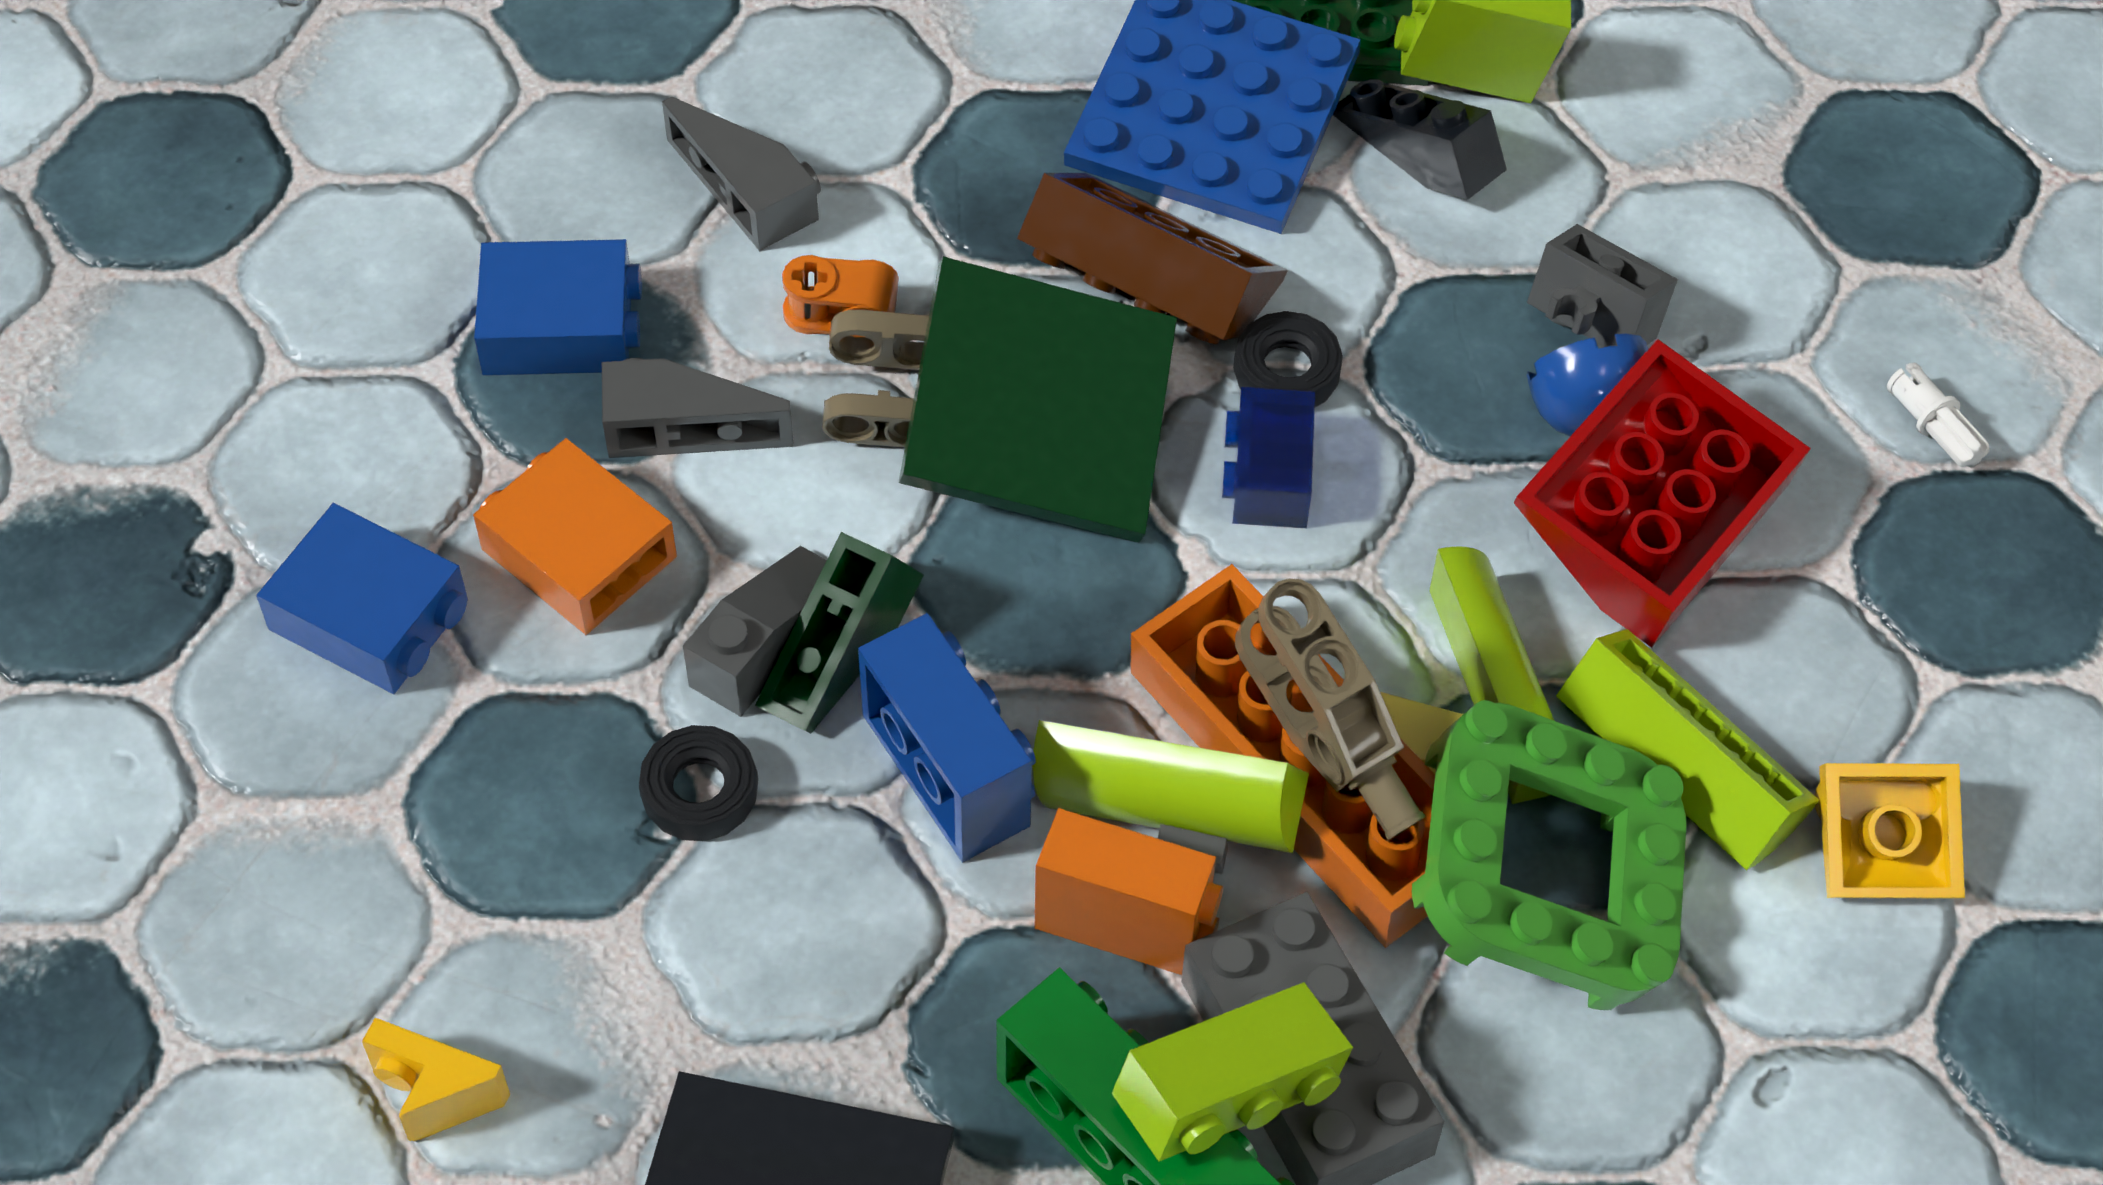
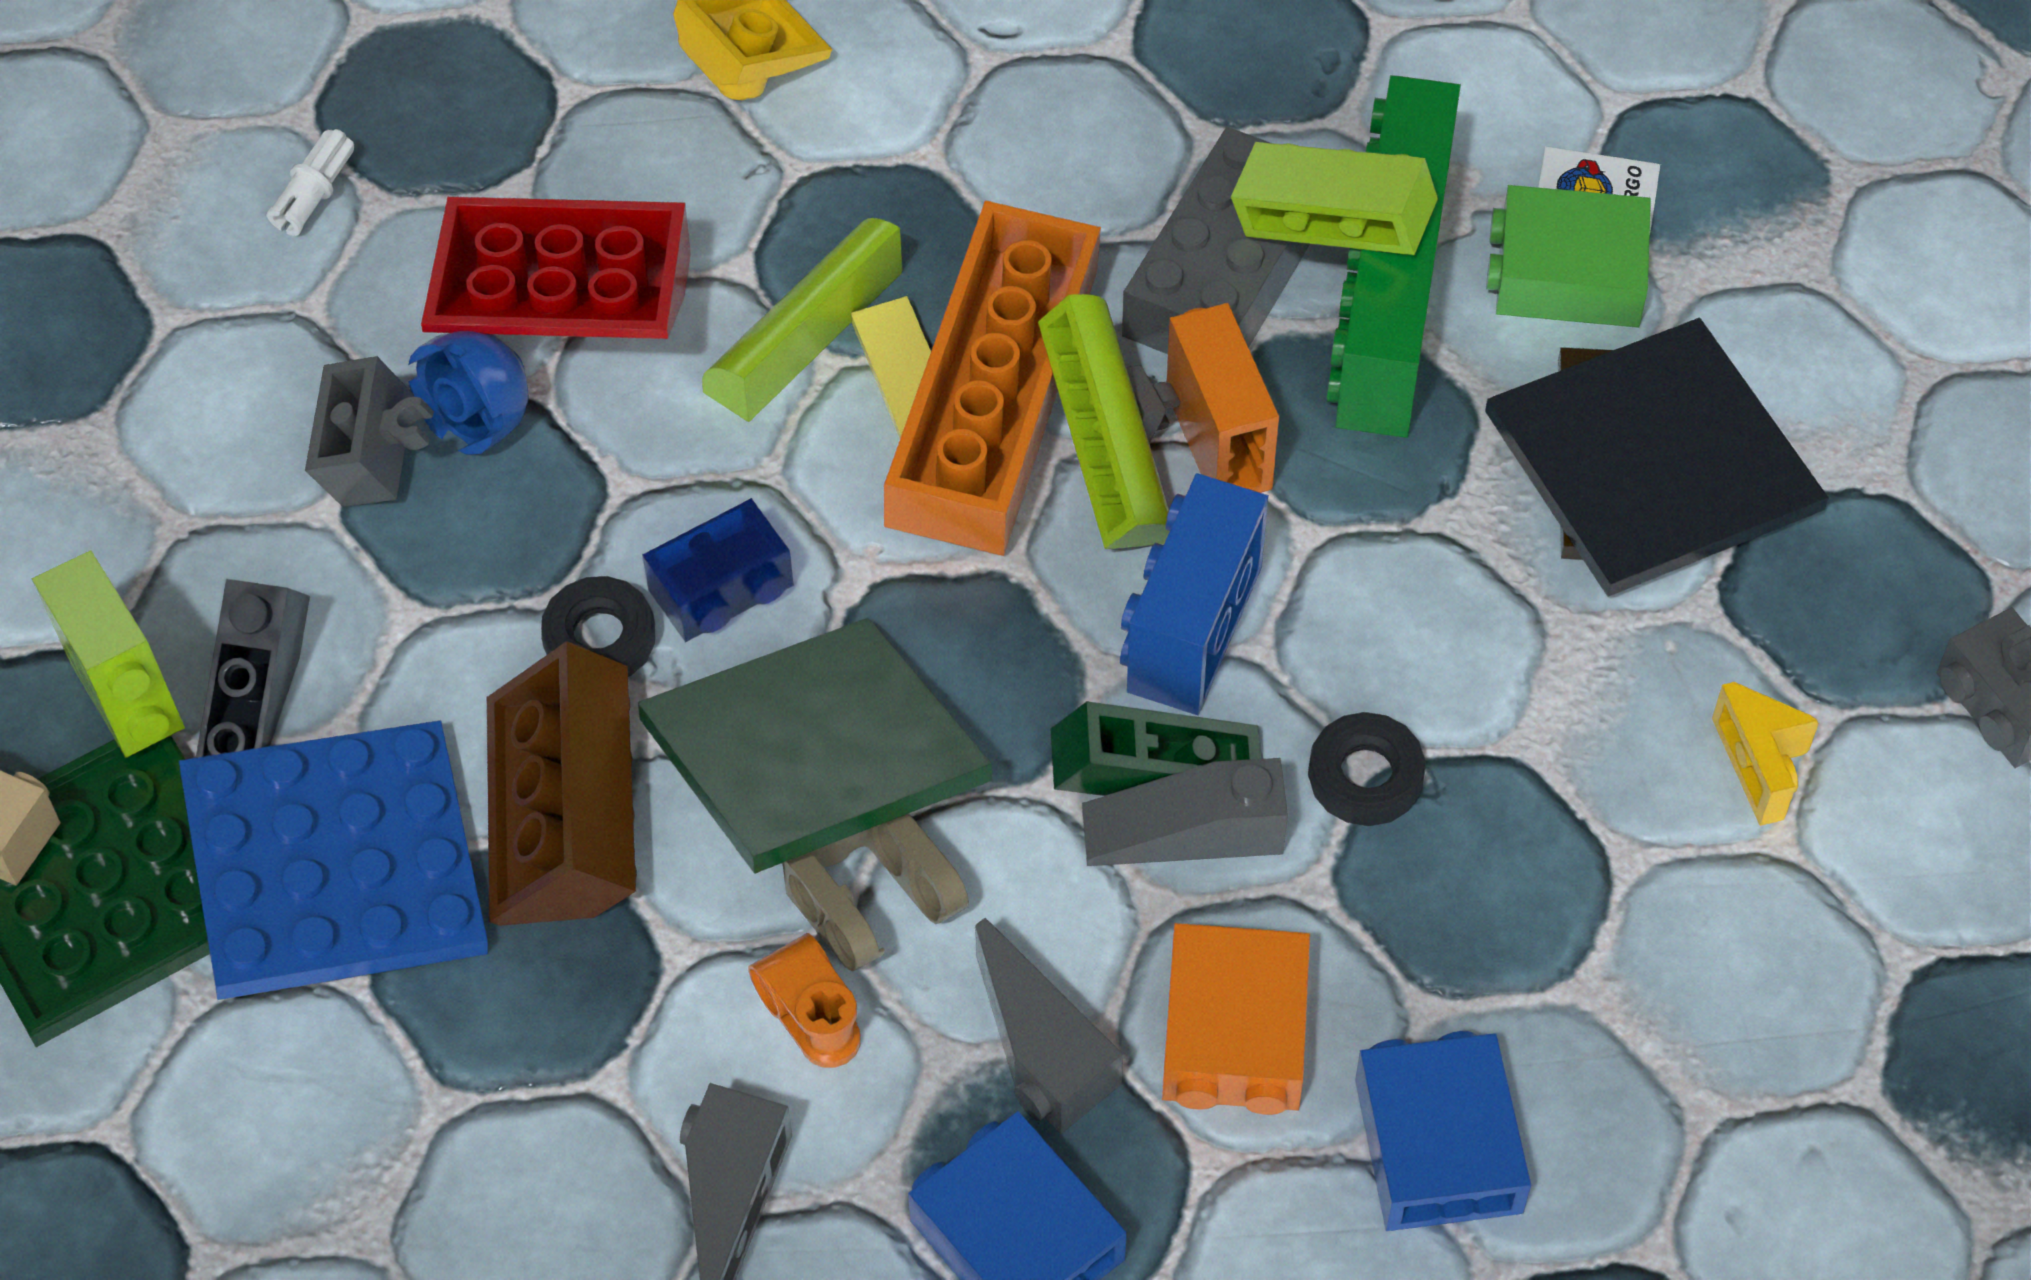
camera: 125 degrees left, 0 degrees up
dark tan piece [1235,578,1426,840] -> none
bright green plate [1412,700,1686,1010] -> none
lime brick [1556,629,1820,871] -> none

